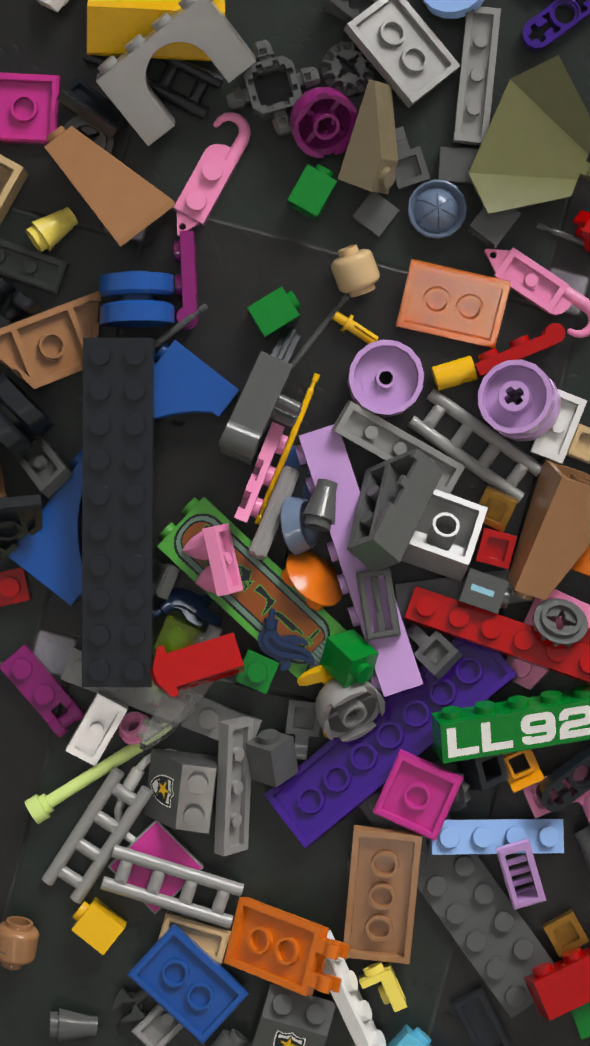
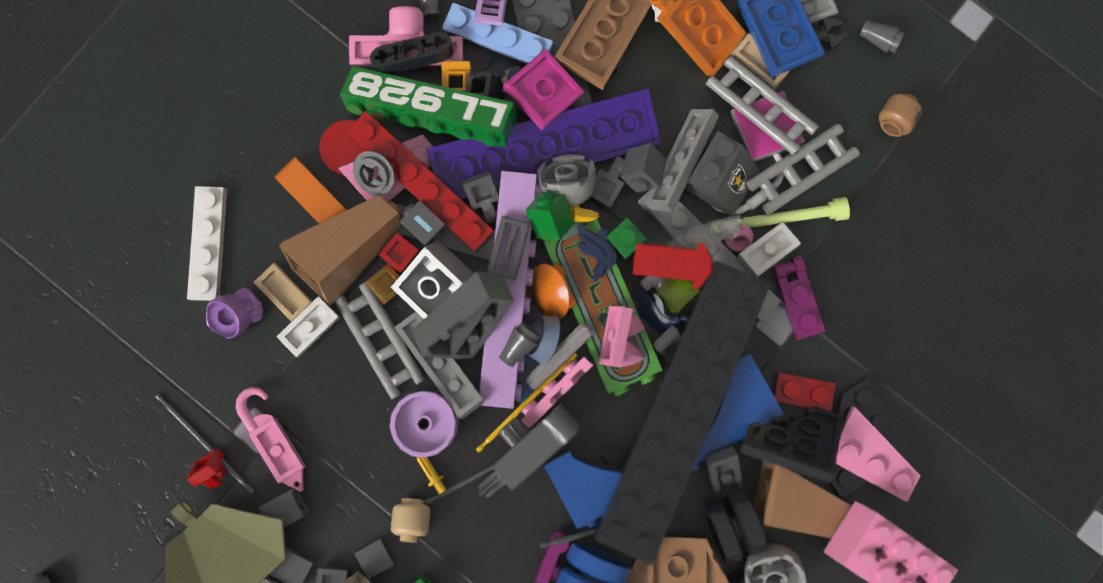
camera: 155 degrees left, 5 degrees down
yellow brick [71,897,127,955] -> none
green brick [247,286,302,340] -> none
orange tile [396,259,511,348] -> none
sand blue hat [408,179,467,239] -> none
yellow piece [431,356,478,391] -> none
red plate [474,323,566,378] -> none
lavender wheel [478,359,561,442] -> none

